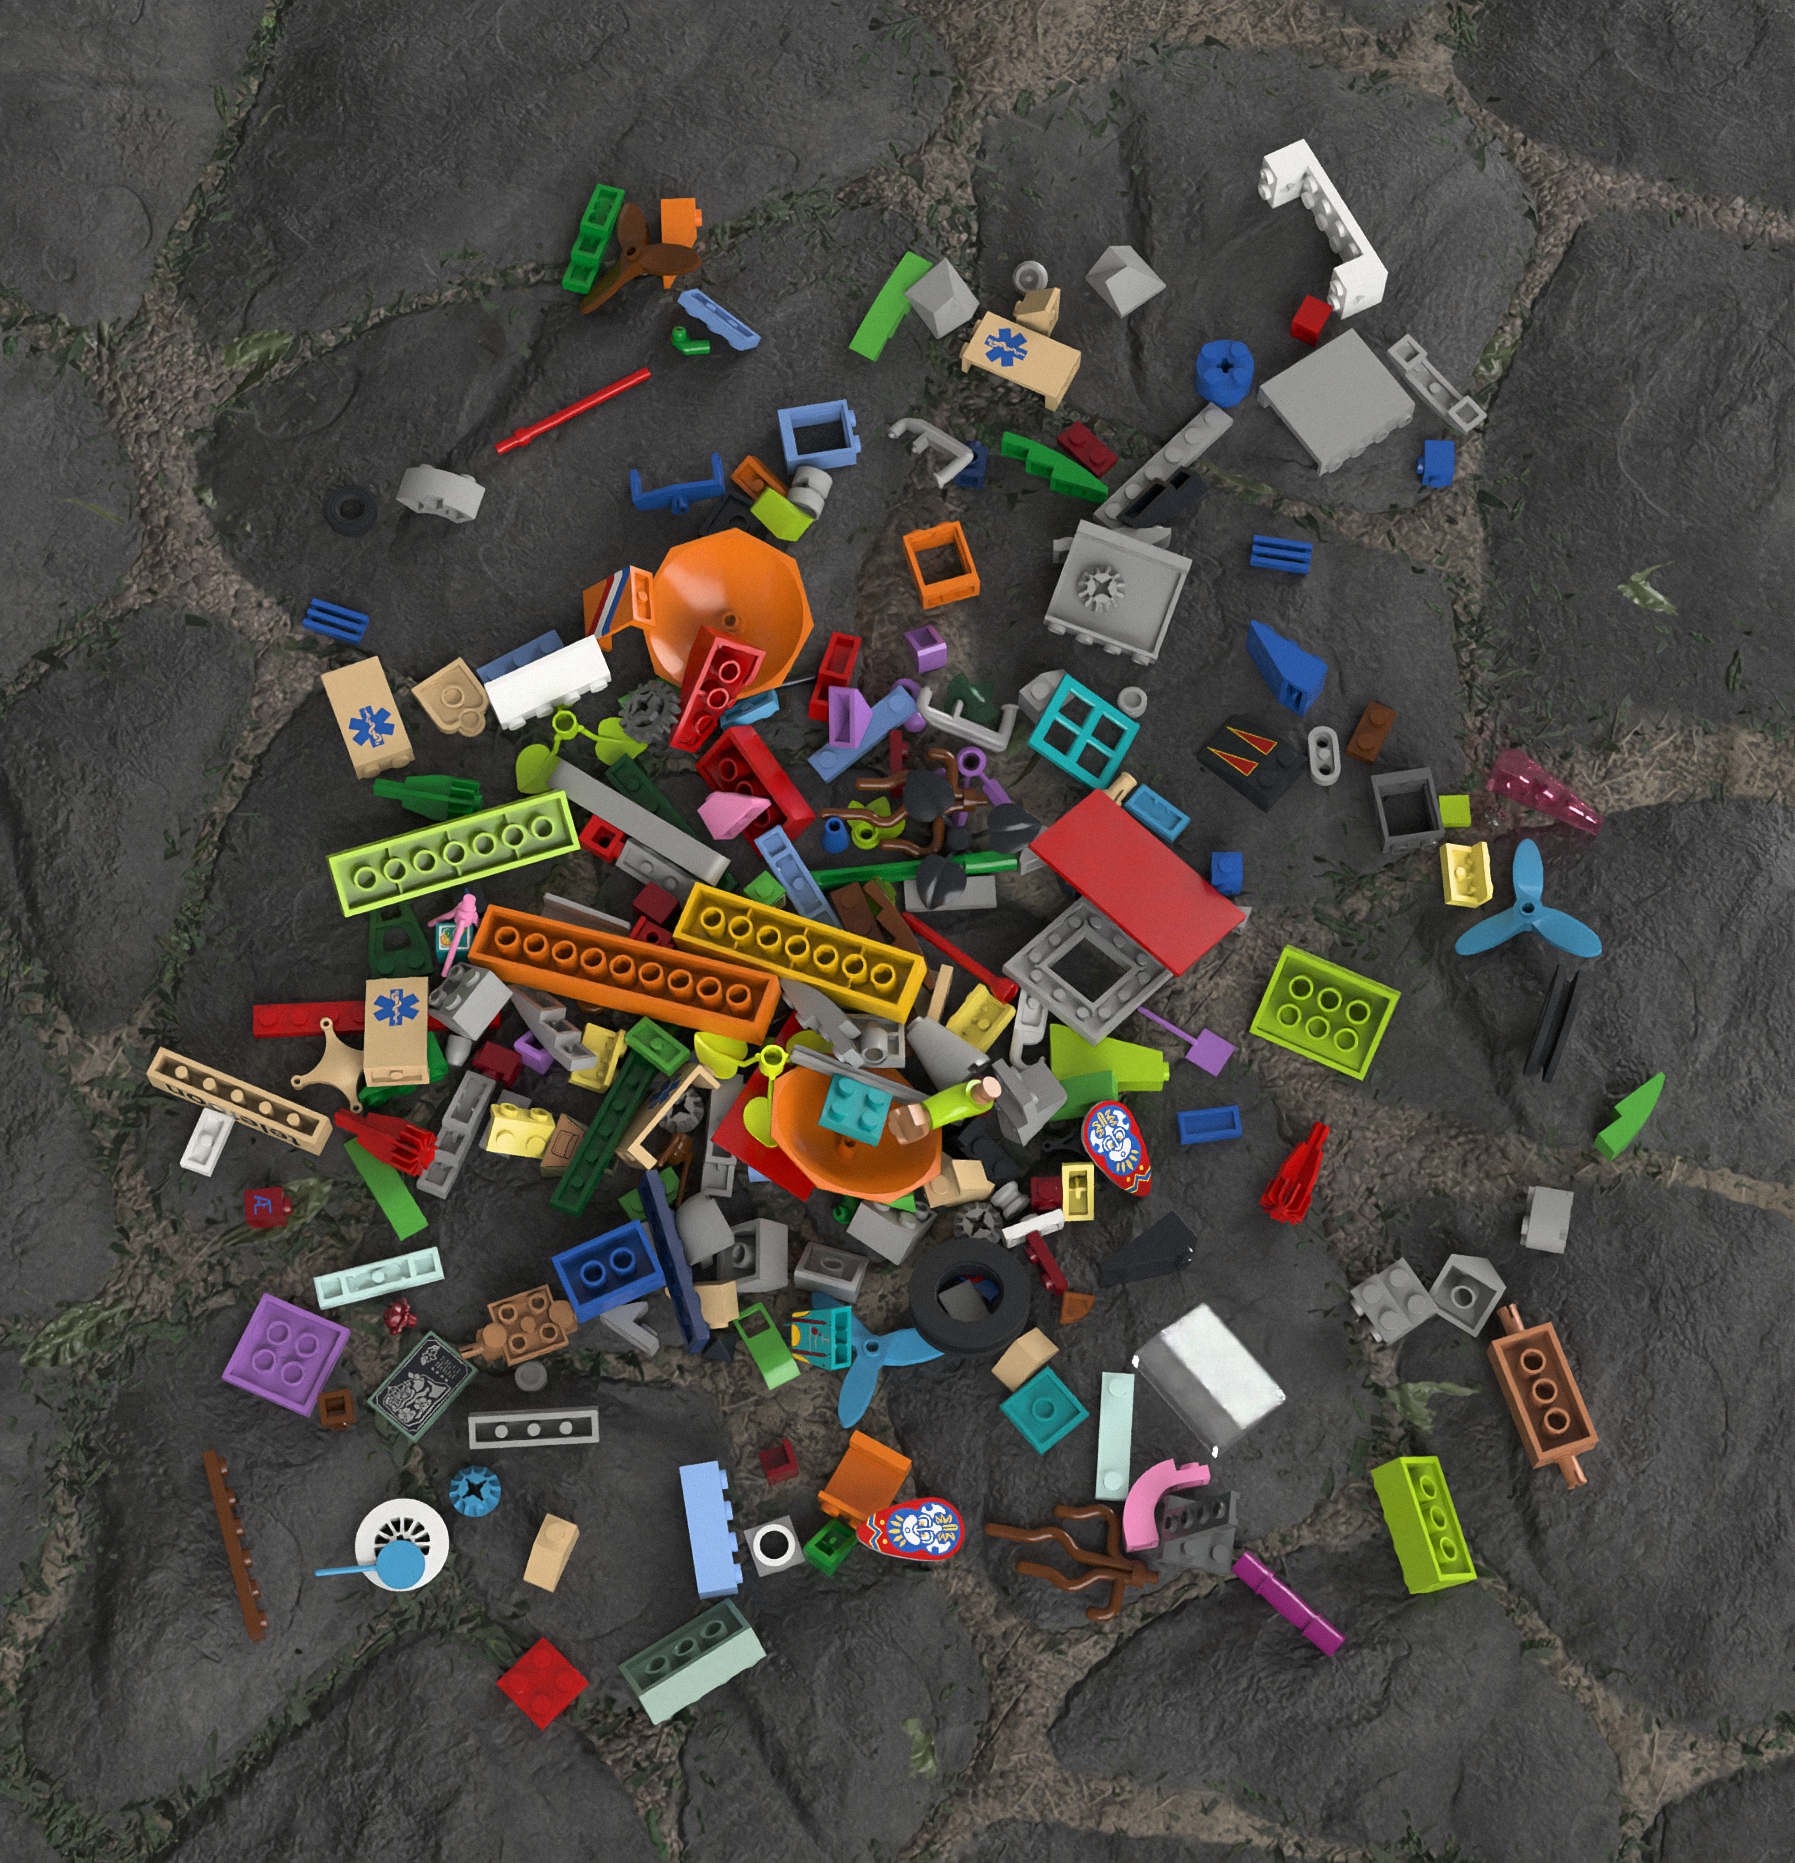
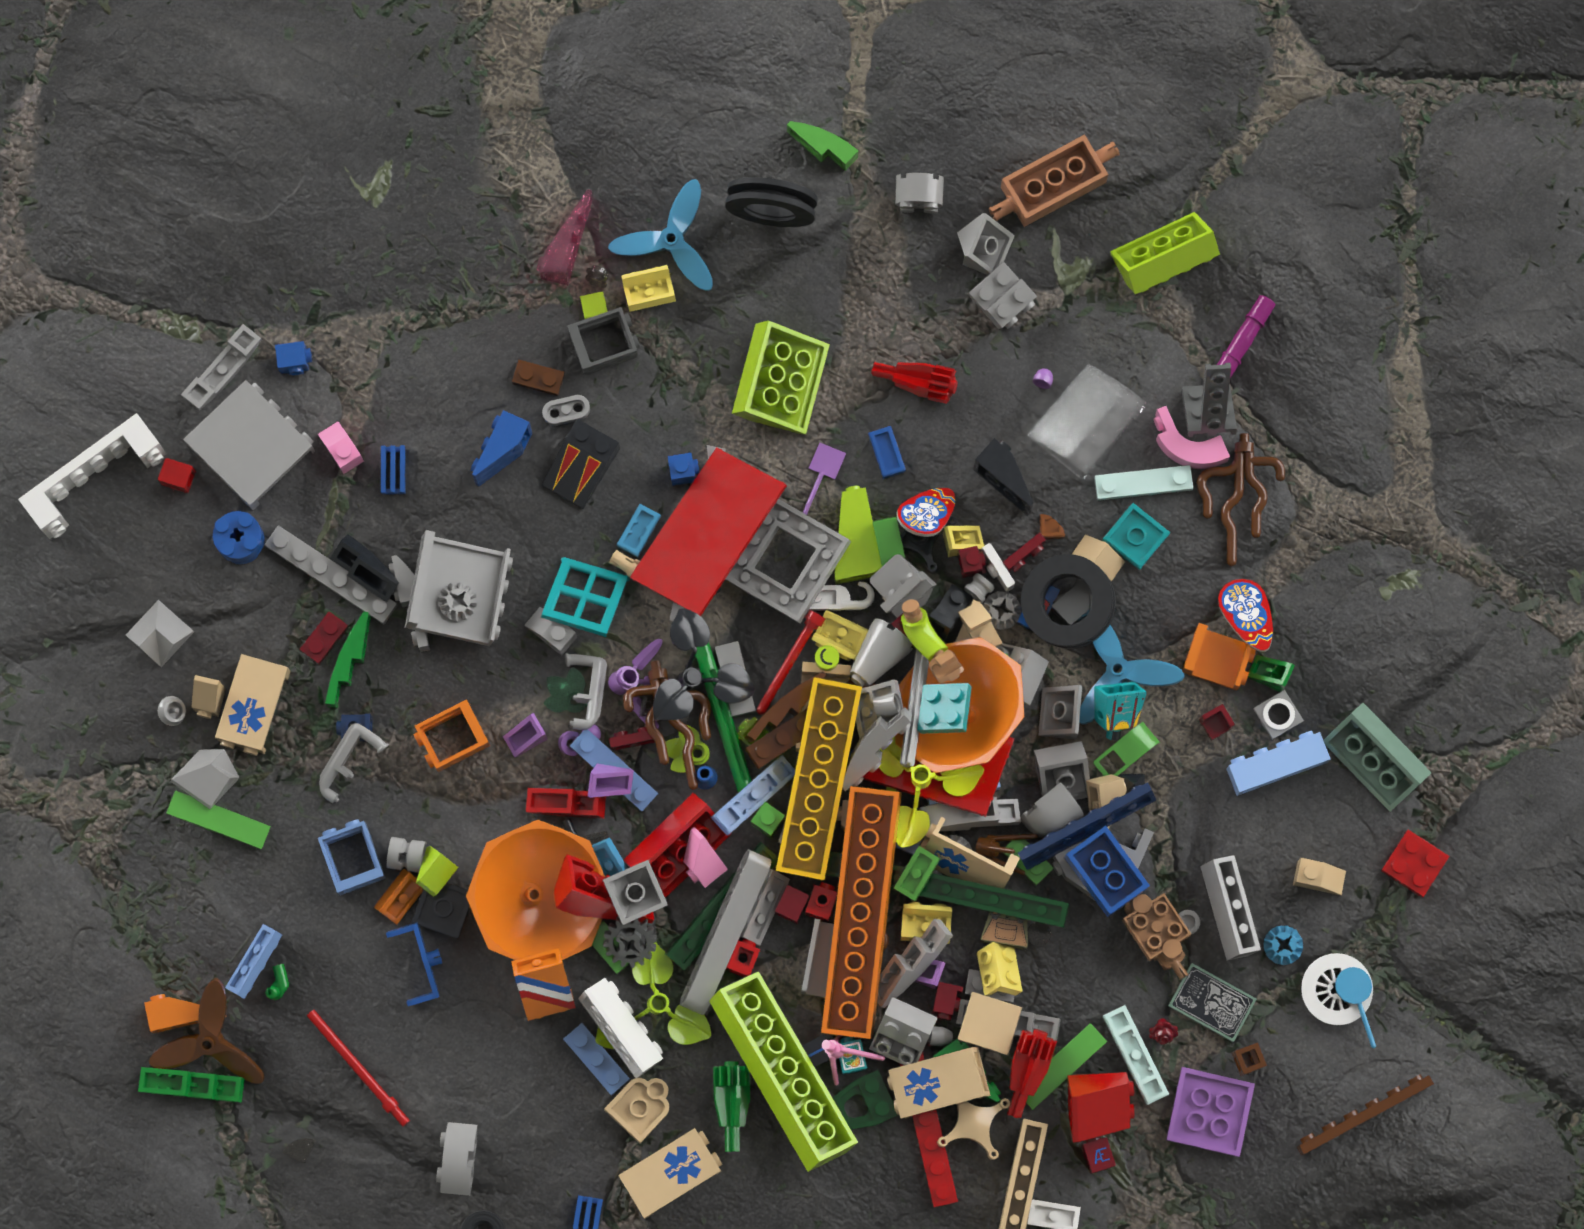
camera: 100 degrees left, 10 degrees up
light grey tile [1117,686,1147,718] -> none
none -> bright pink slope [318,422,364,474]
none -> light grey slope [603,860,668,925]
none -> lime tile [815,645,839,671]
none -> tan slope [958,992,1022,1055]
none -> medium lavender hinge [1033,368,1053,389]
none -> red slope [1067,1072,1135,1142]

